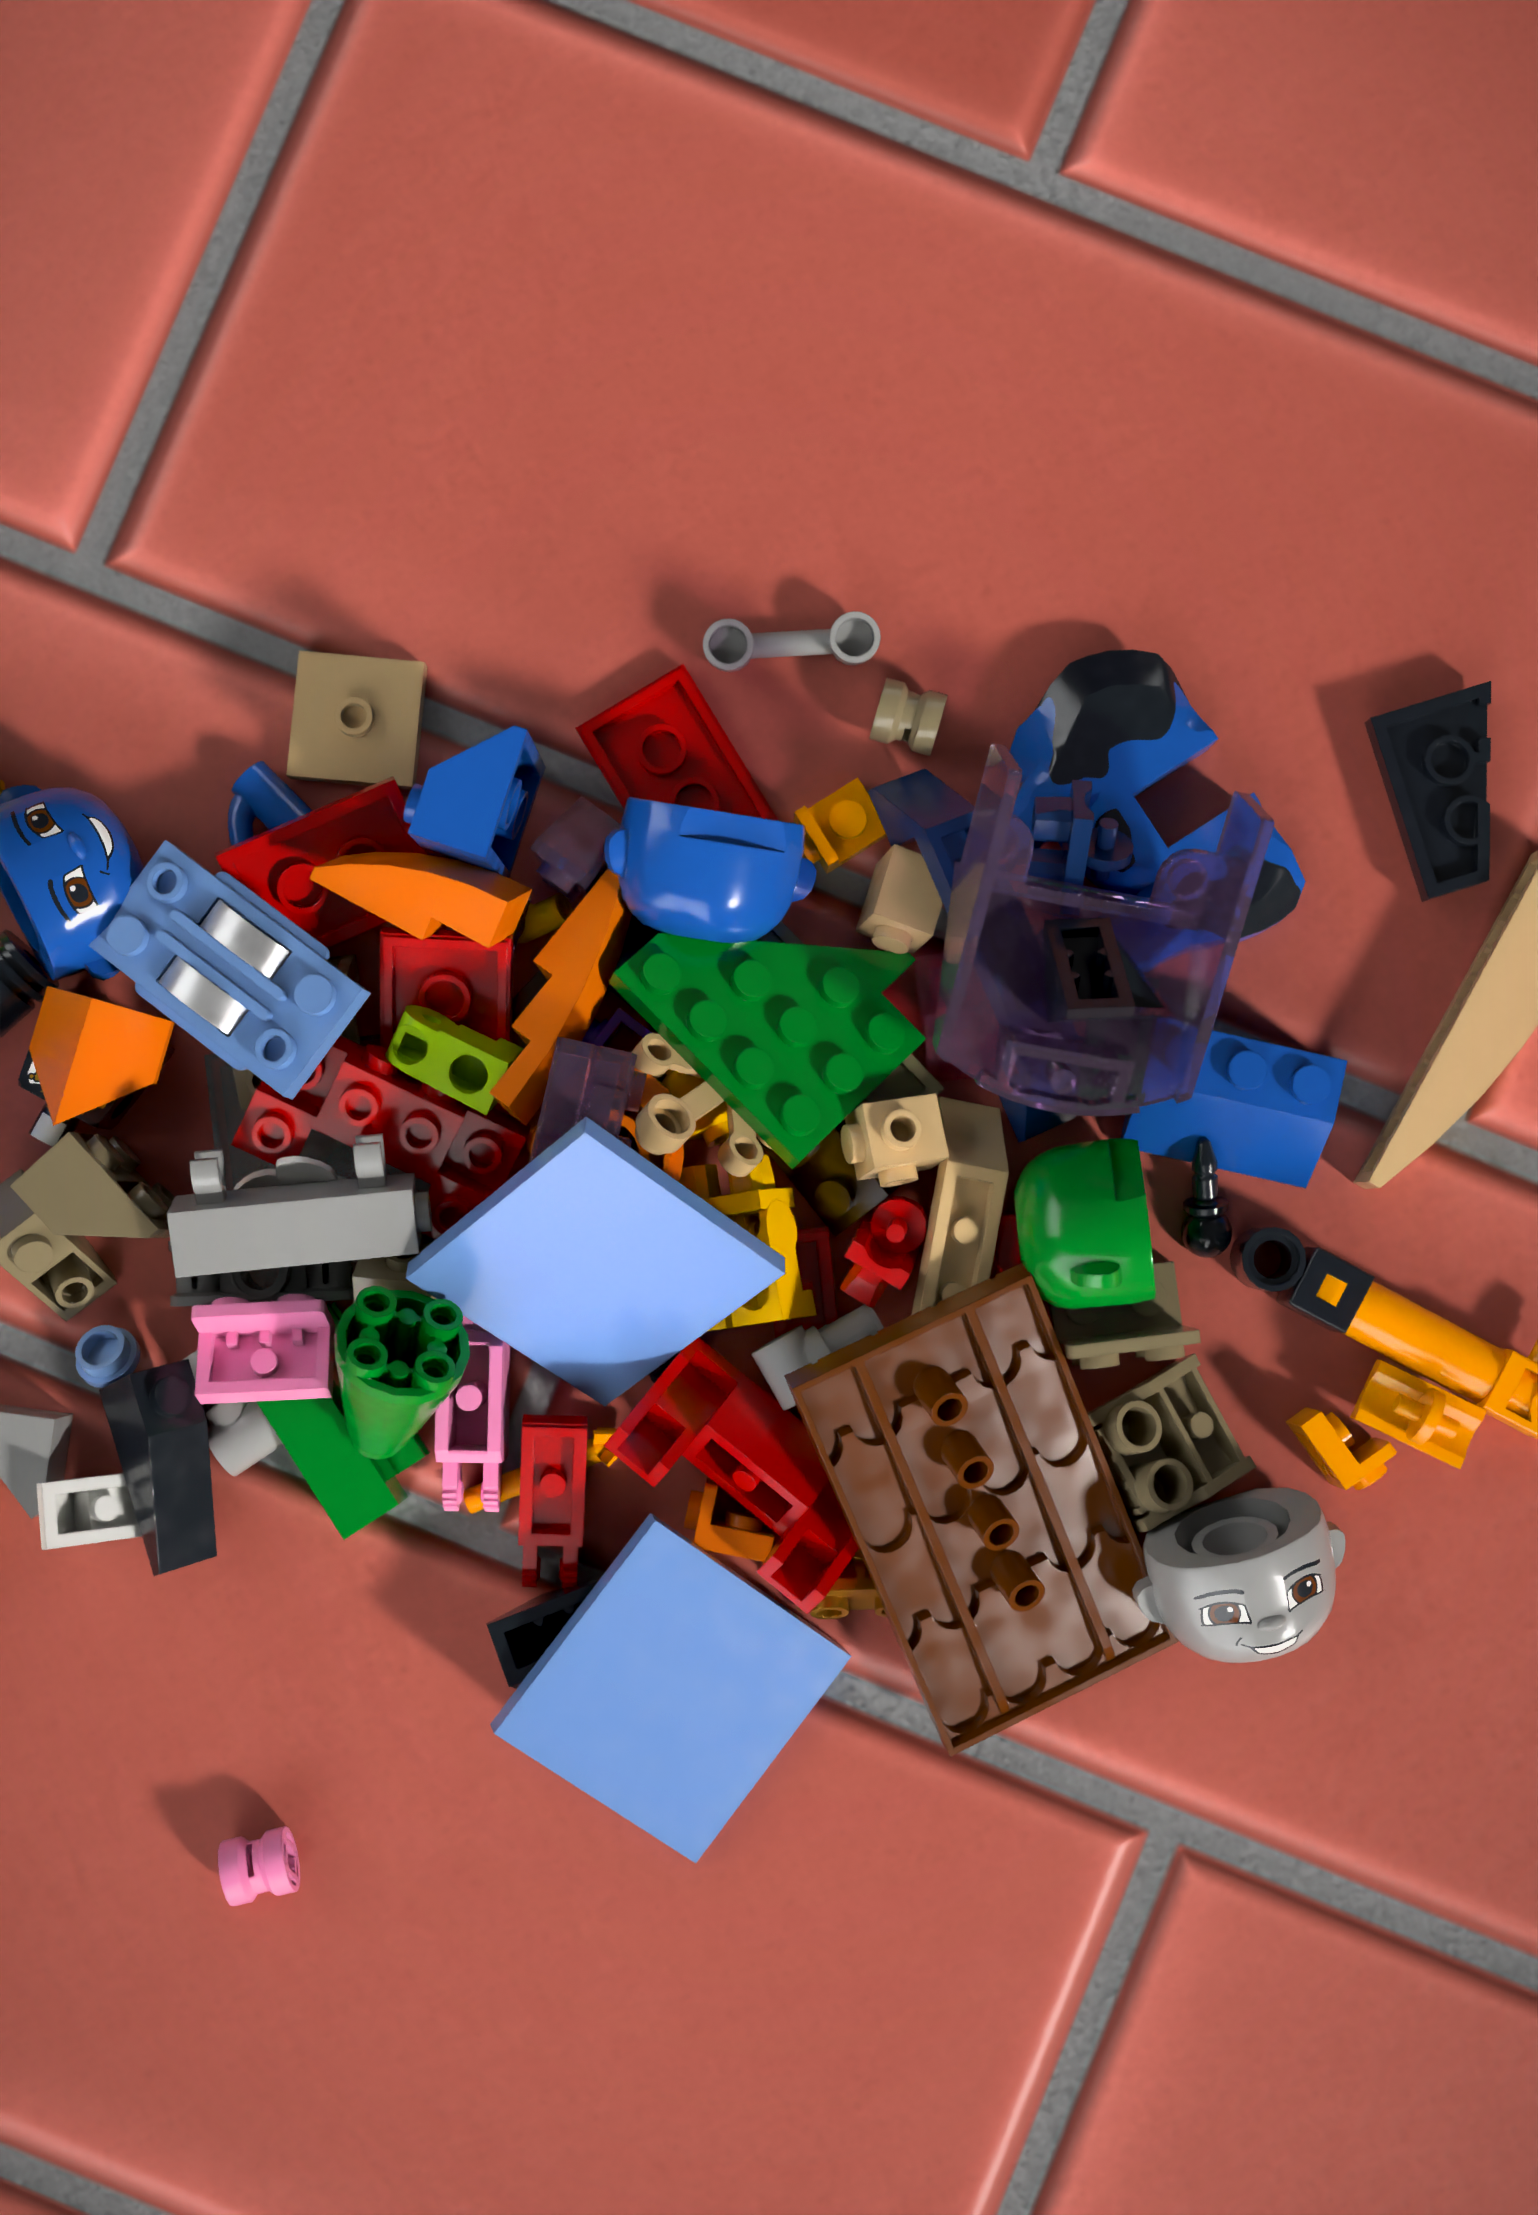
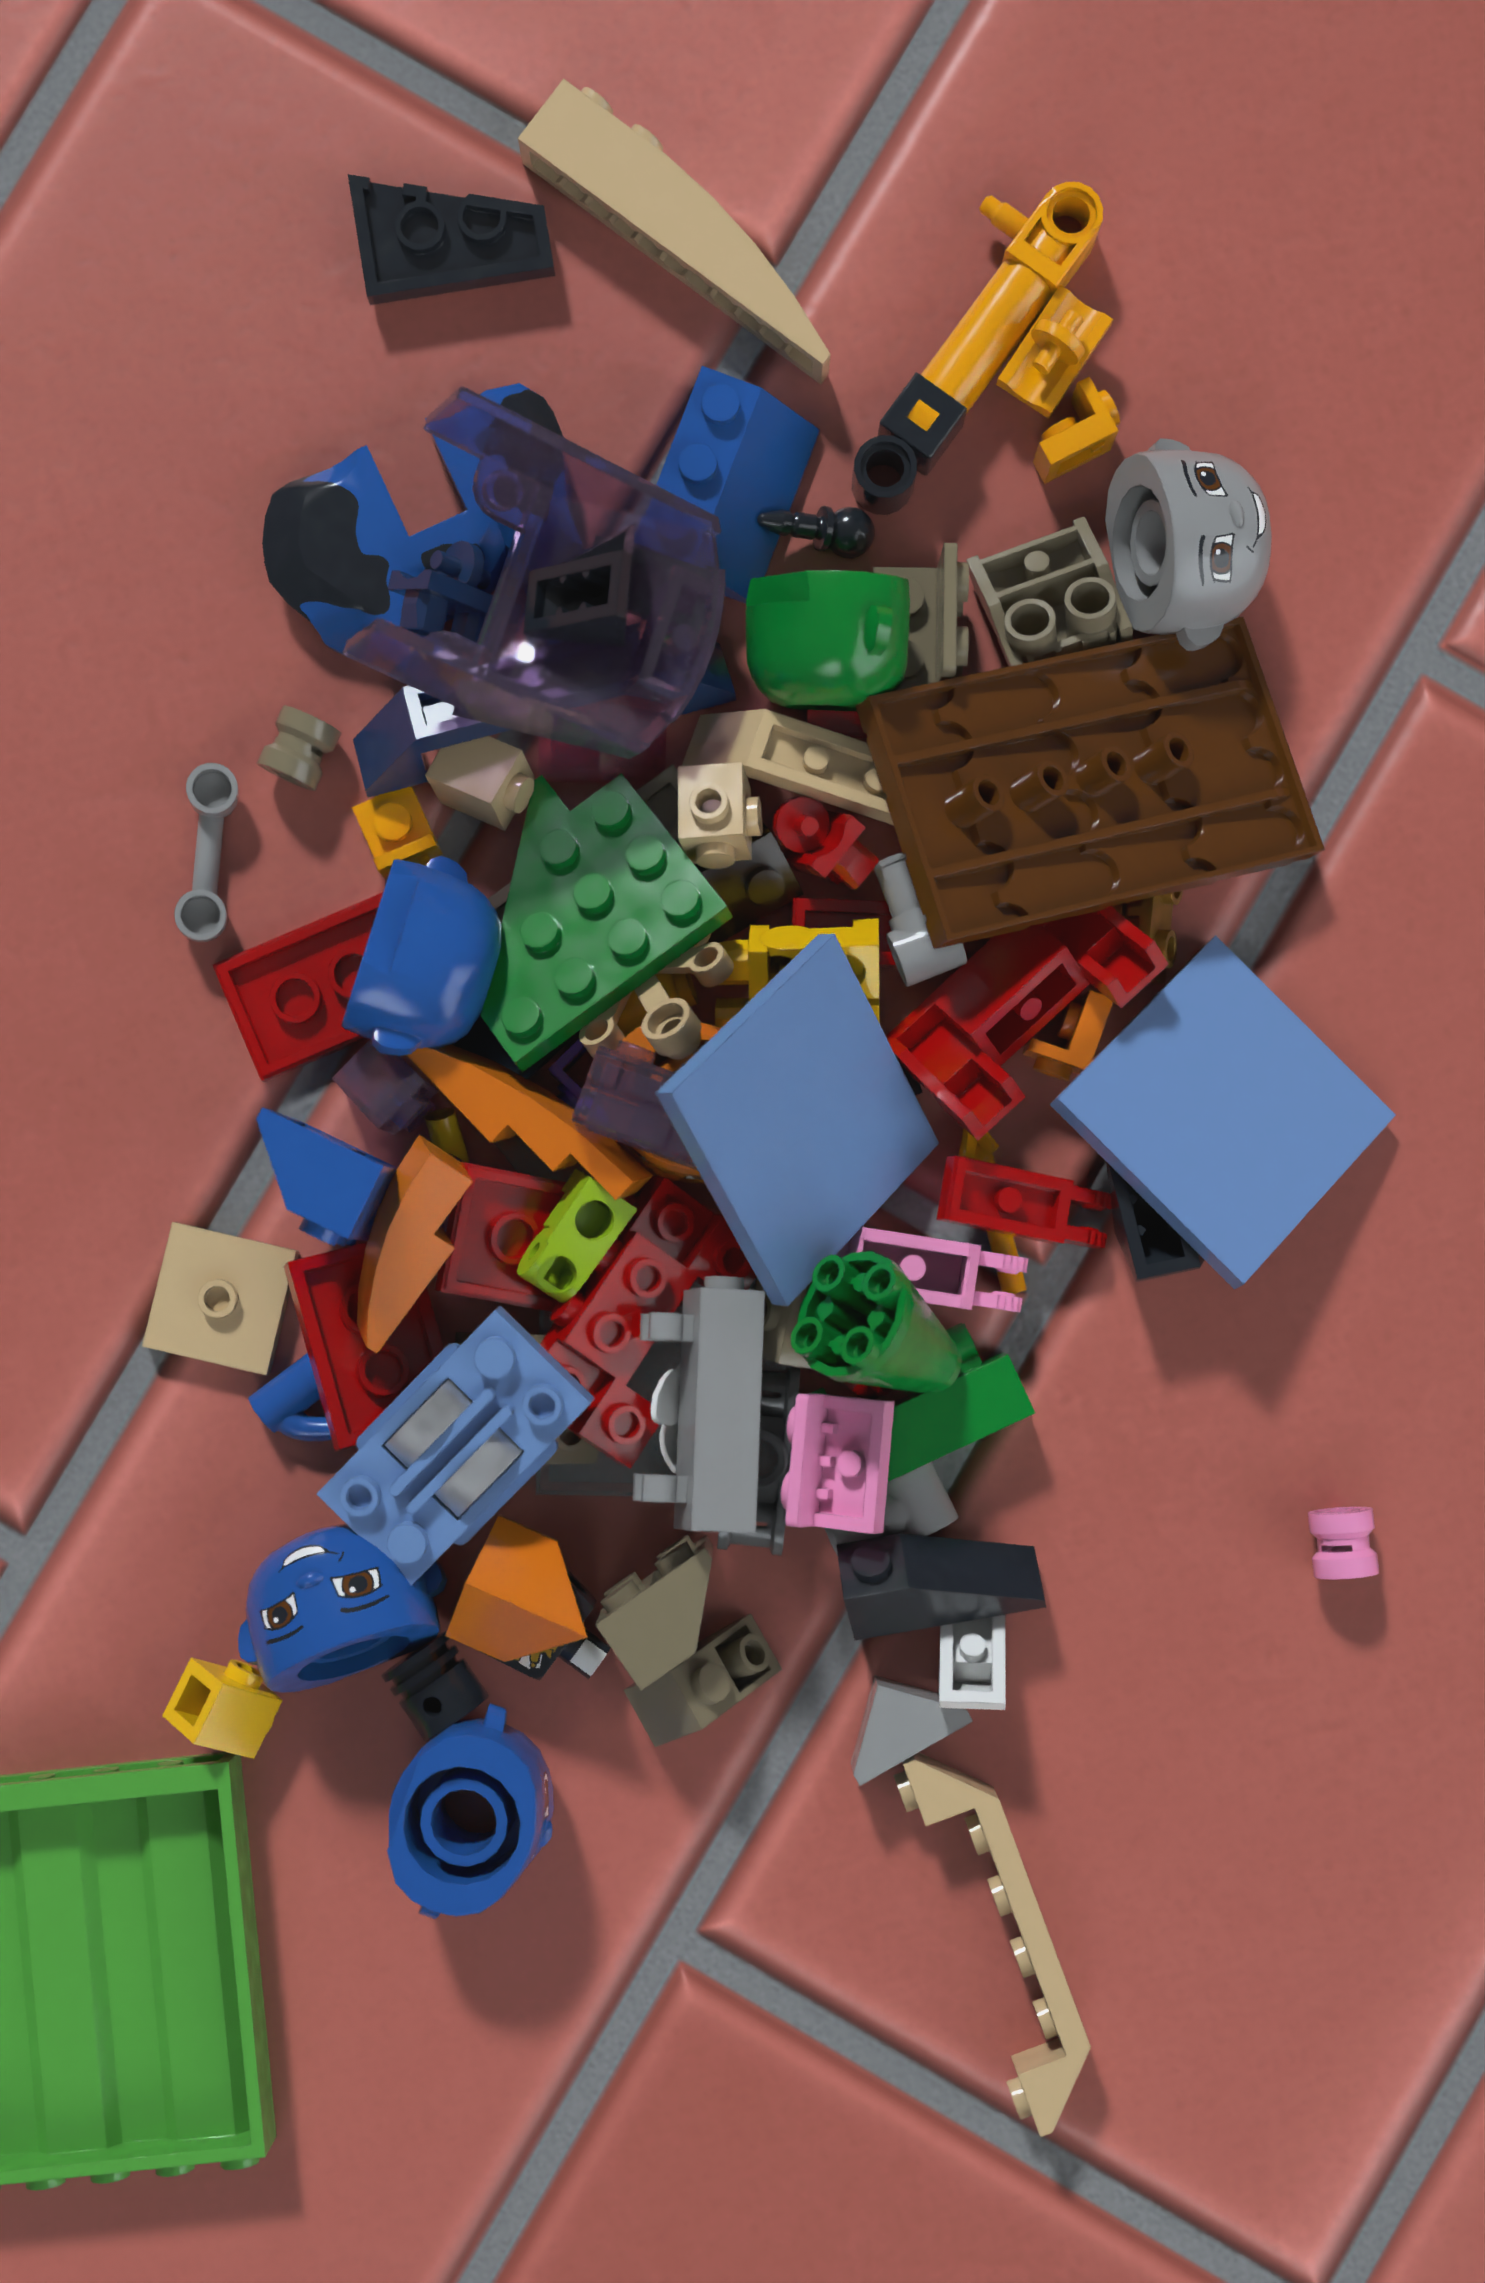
camera: 85 degrees left, 0 degrees up
light blue plate [75,1325,140,1388] -> none

